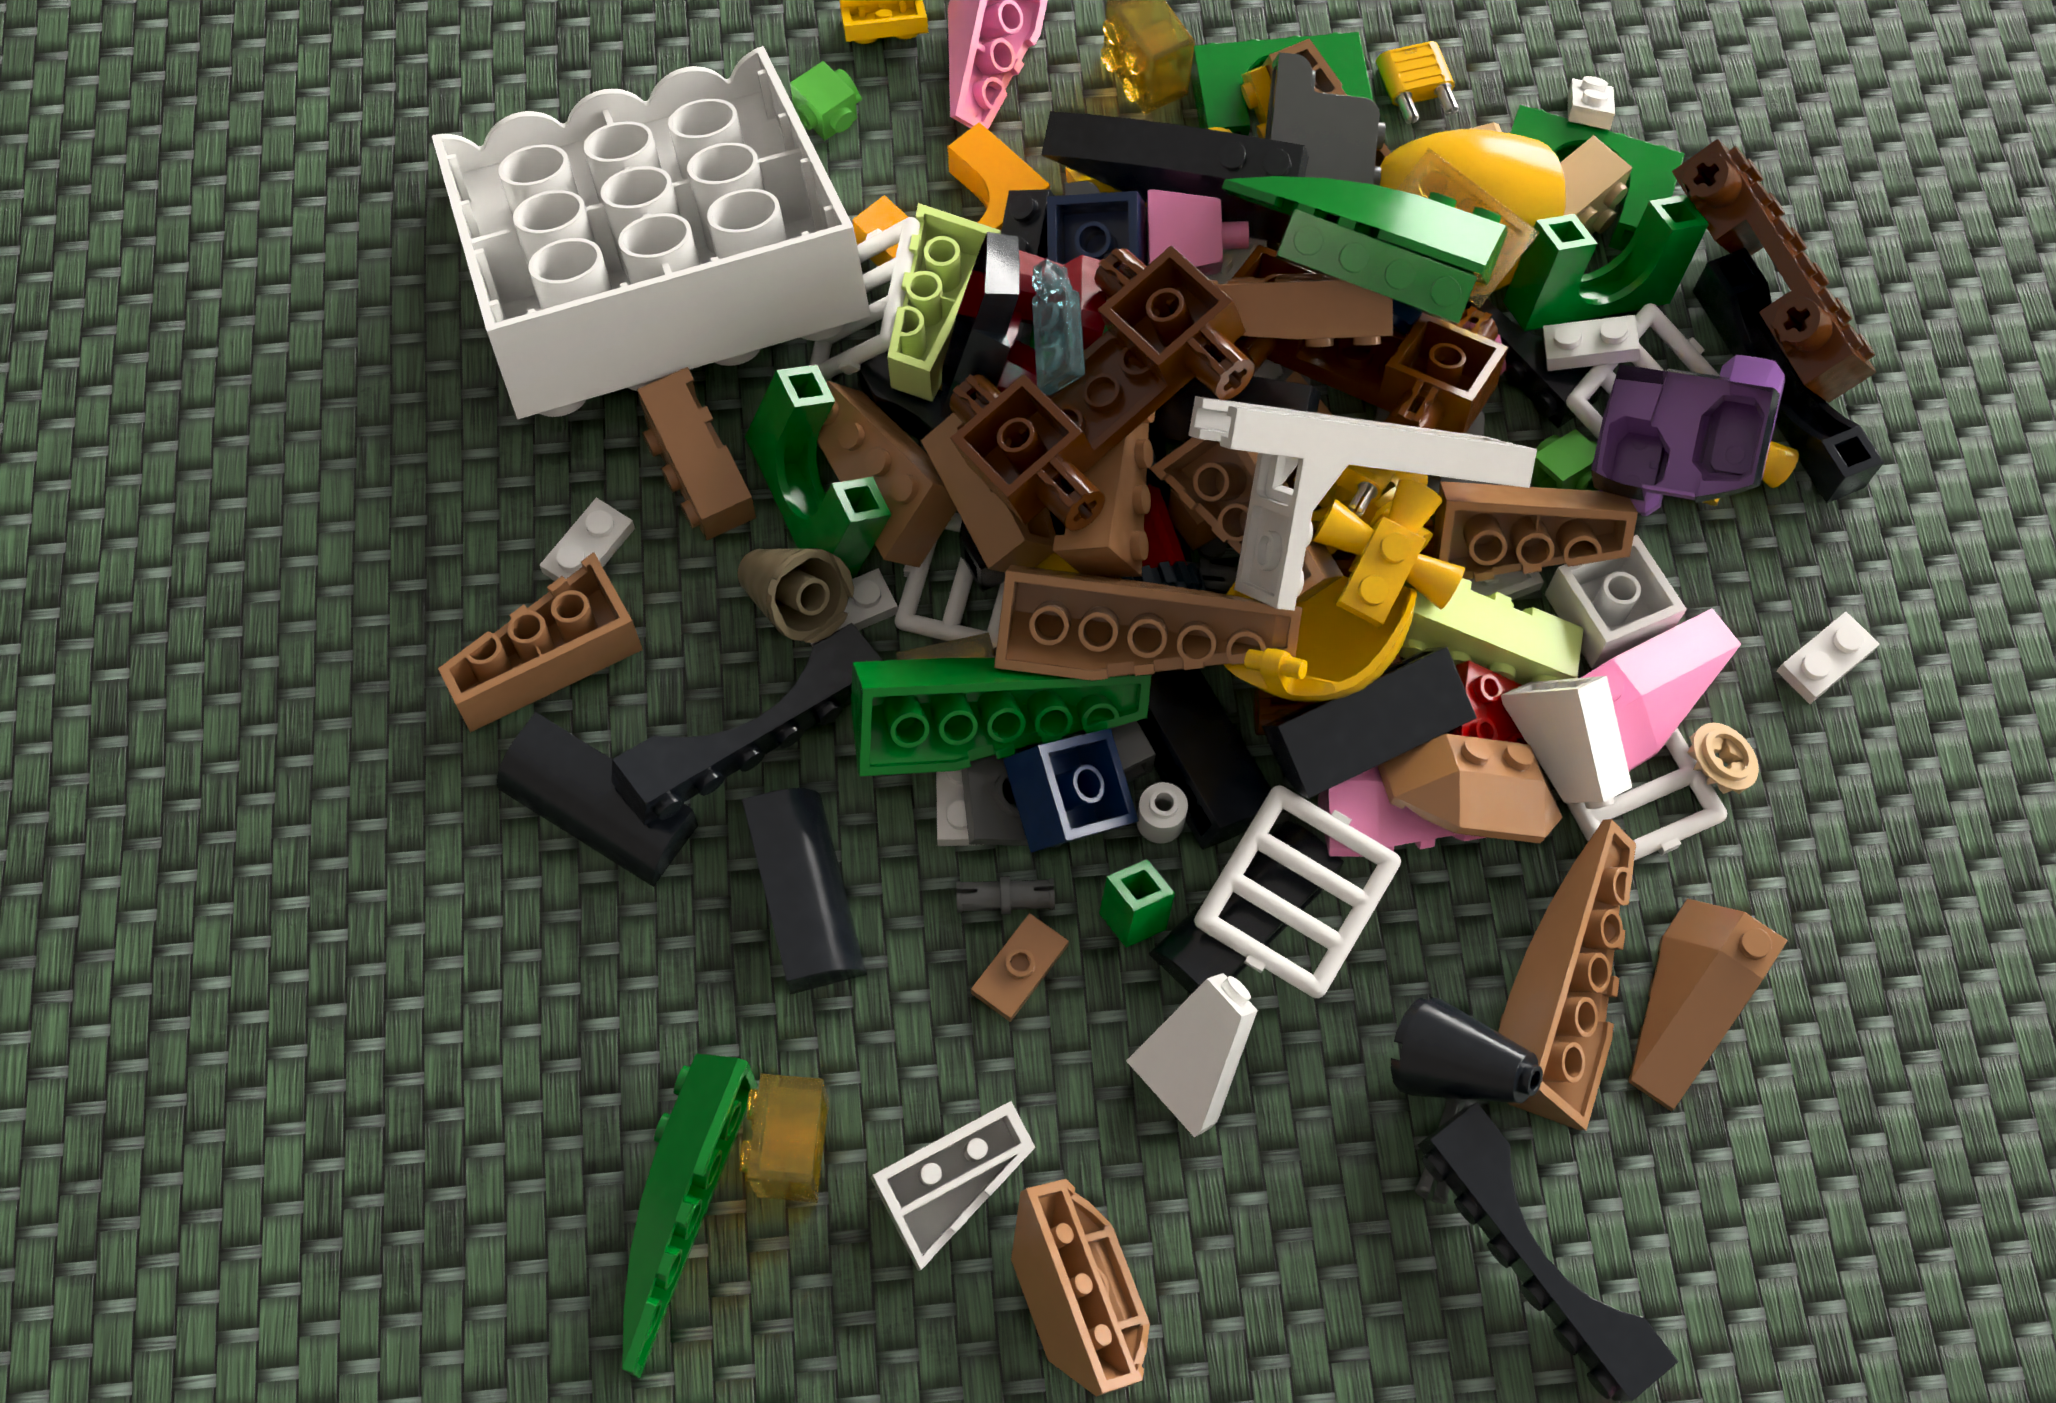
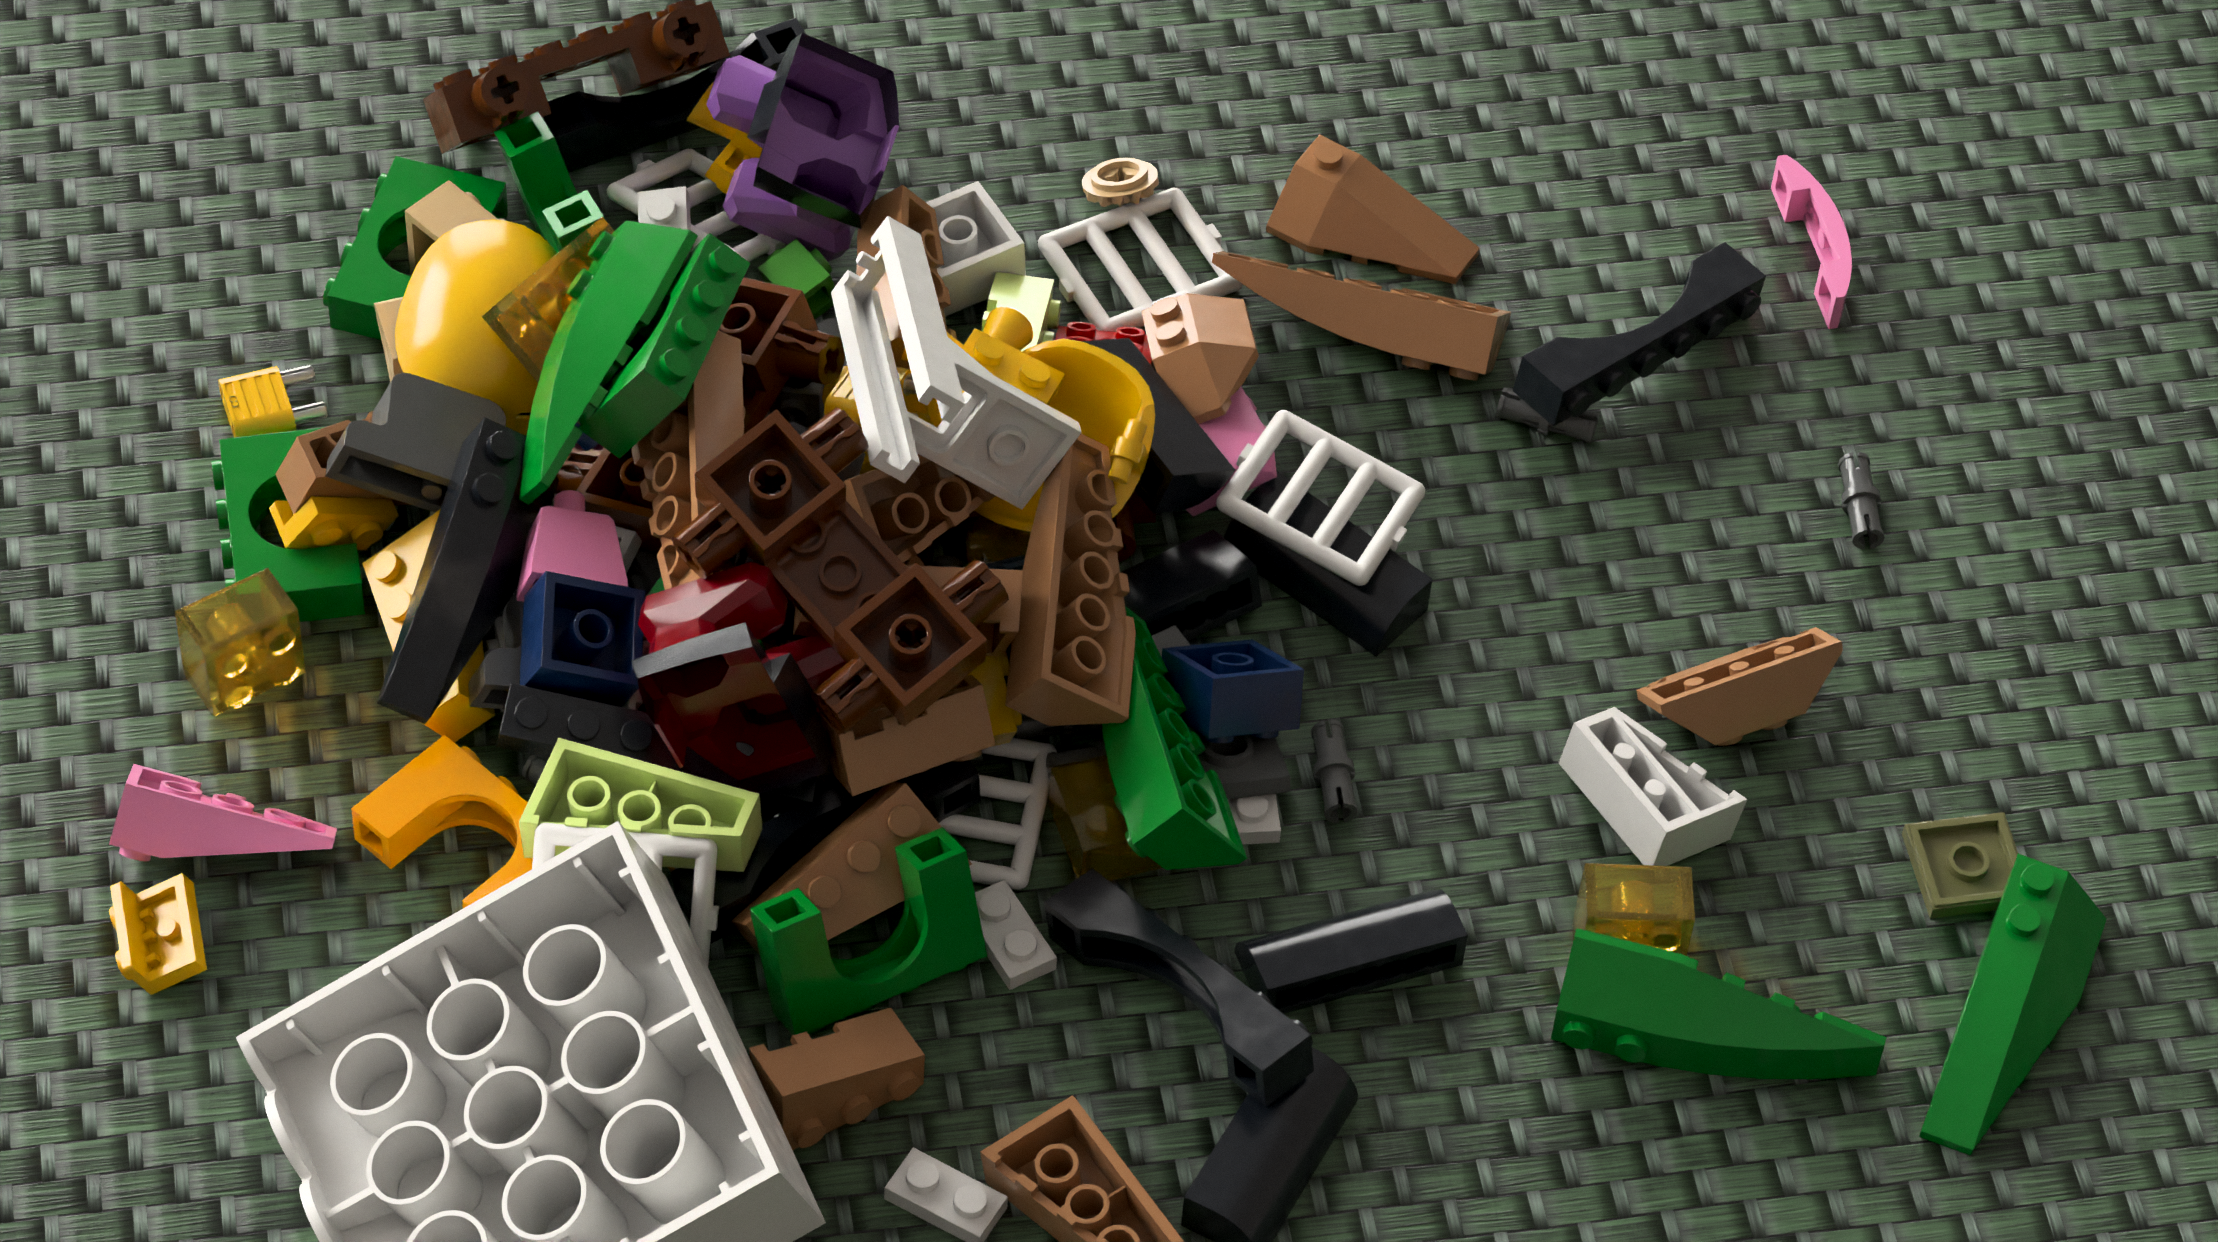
camera: 95 degrees left, 15 degrees down
dark tan cone [738,548,854,643] -> none
bright green brick [790,61,862,141] -> none
medium nougat plate [971,913,1069,1022] -> none
clear light blue hinge [1032,258,1085,396] -> none
green brick [1099,859,1175,948] -> none
white slope [1126,973,1258,1137] -> none
white brick [1136,782,1188,843] -> none
black cone [1390,996,1543,1103] -> none
white slope [1501,676,1632,809] -> none
white plate [1568,76,1615,130] -> none
bright pink wedge [1581,609,1741,771] -> none
white plate [1777,612,1880,704] -> none

